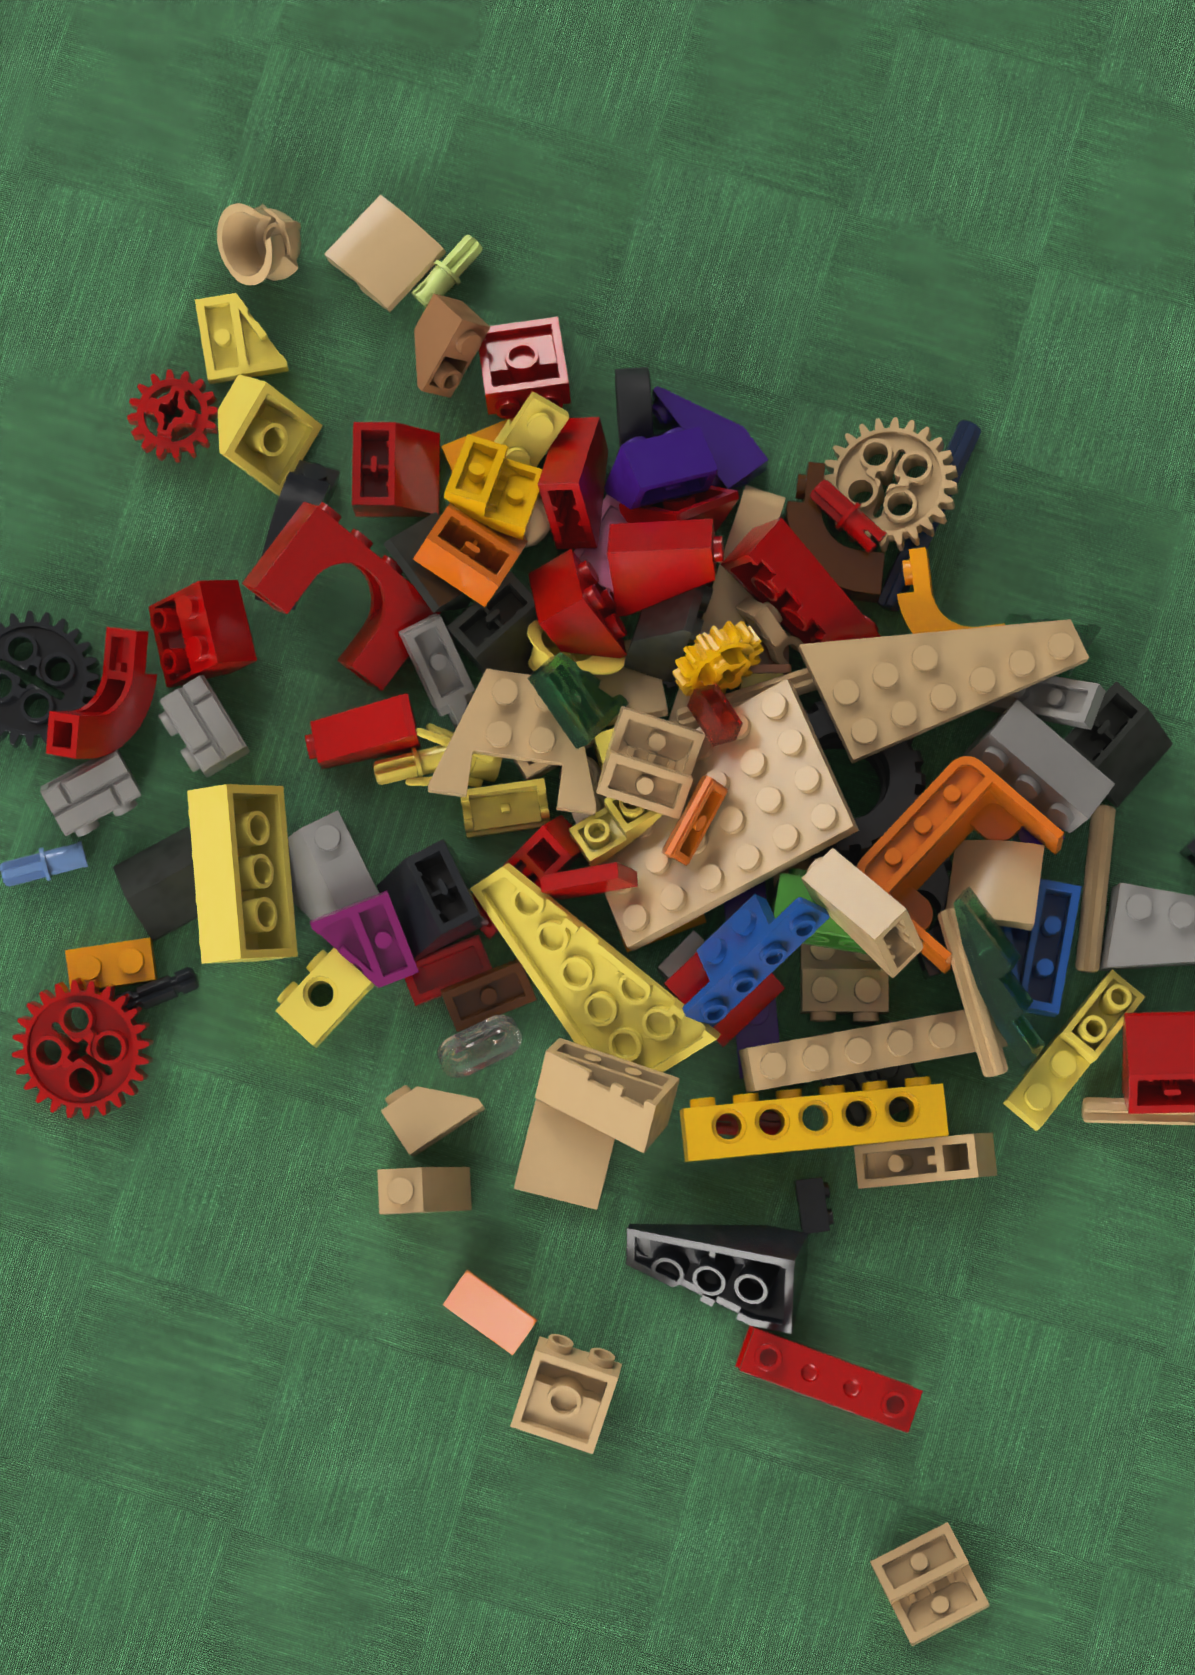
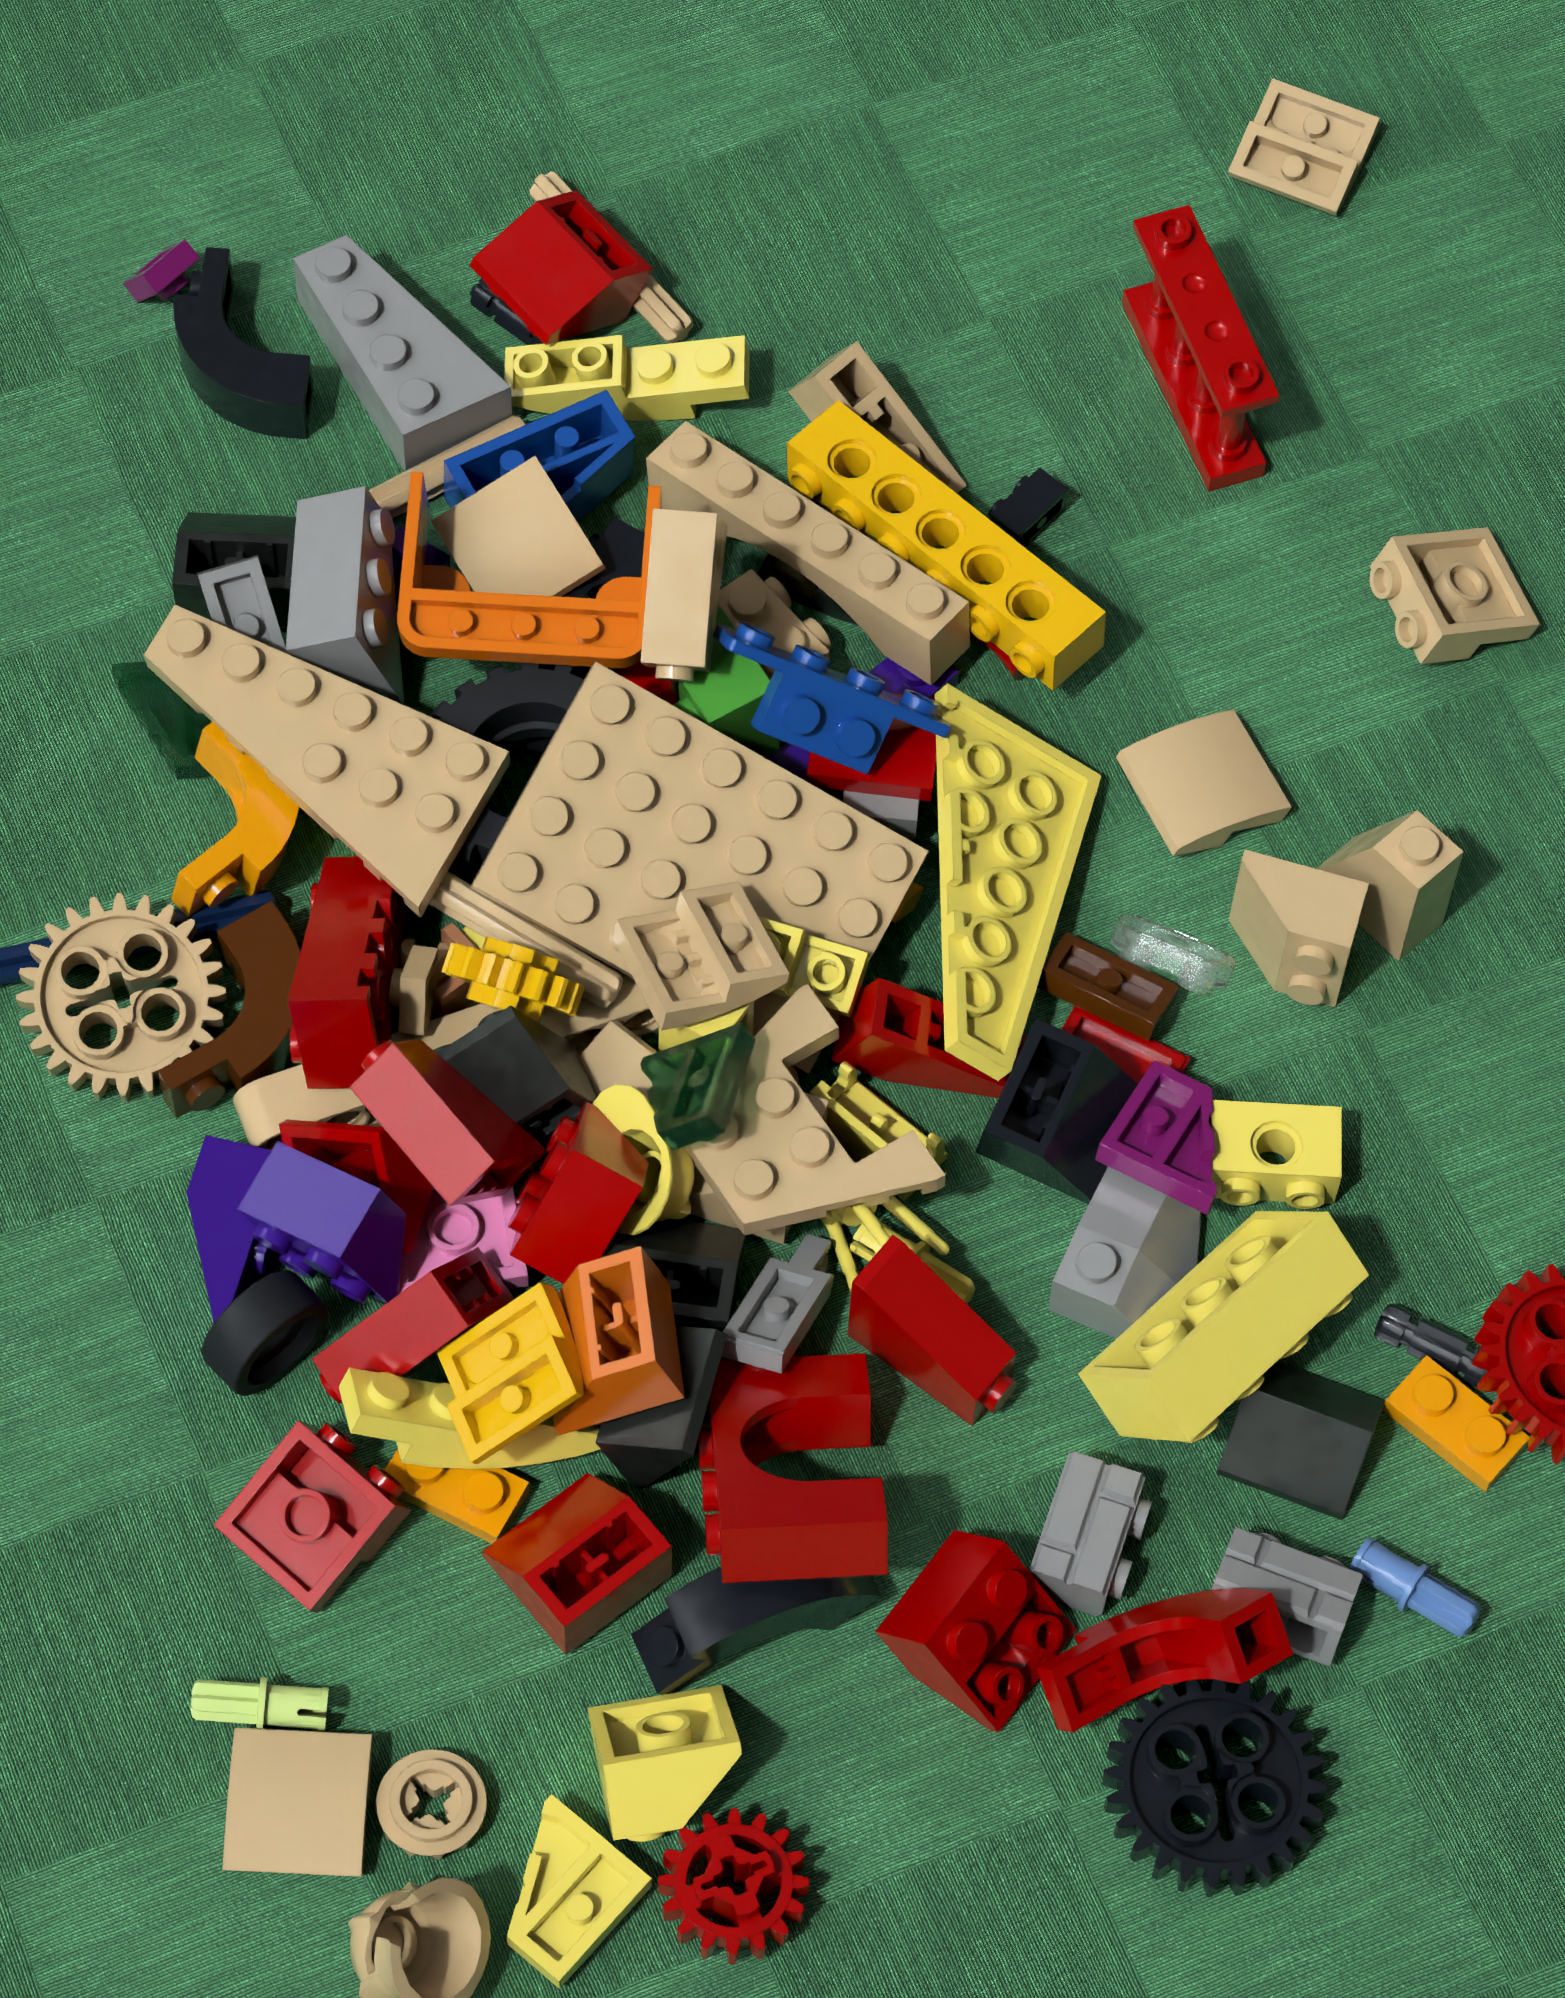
camera: 130 degrees left, 20 degrees down
medium nougat slope [414,293,491,398] -> none
slope [443,1269,538,1355] -> none
tan wedge [535,1038,680,1153] -> none
red tile [540,862,638,900] -> none
black wedge [626,1224,808,1334] -> none
orange slope [661,775,728,866] -> none
clear red piece [687,683,743,747] -> none
red axle [810,479,887,554] -> none
tan axle [938,907,1008,1077] -> none
clear green slope [953,886,1045,1067] -> none
none -> tan gear [376,1749,487,1860]

